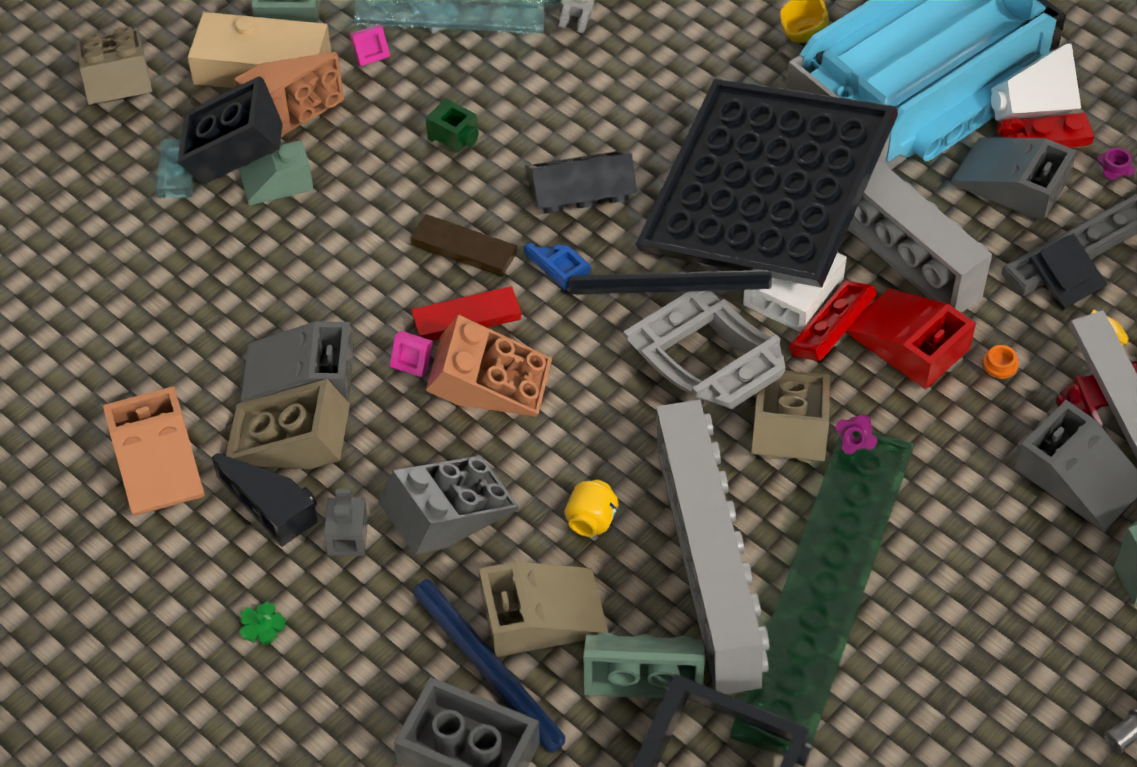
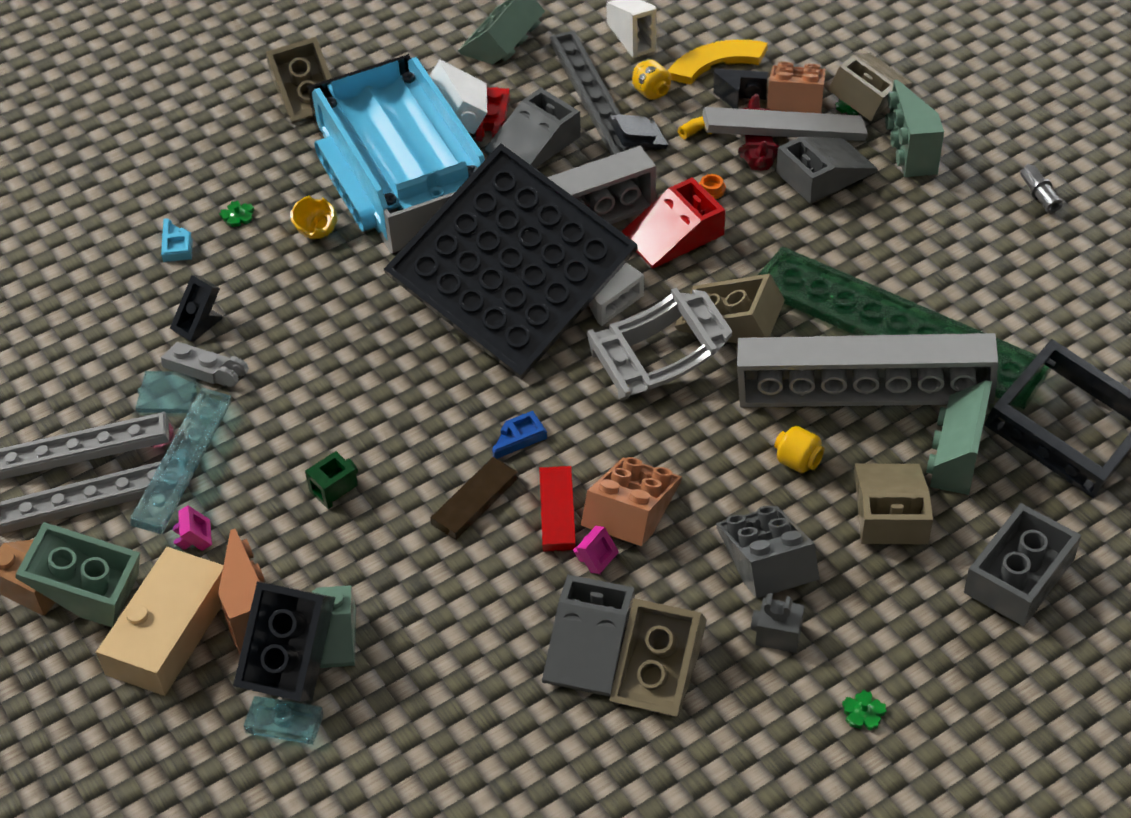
camera: 75 degrees left, 5 degrees down
dark tan slope [77,27,153,105] -> none
nougat slope [103,386,205,516] -> none
black slope [212,453,318,547] -> none
dark blue axle [414,579,566,753] -> none
black slope [525,150,637,214] -> none
black axle [569,270,772,294] -> none
red tile [788,280,877,362] -> none
magenta plate [835,415,877,454] -> none
magenta plate [1097,148,1136,180] -> none

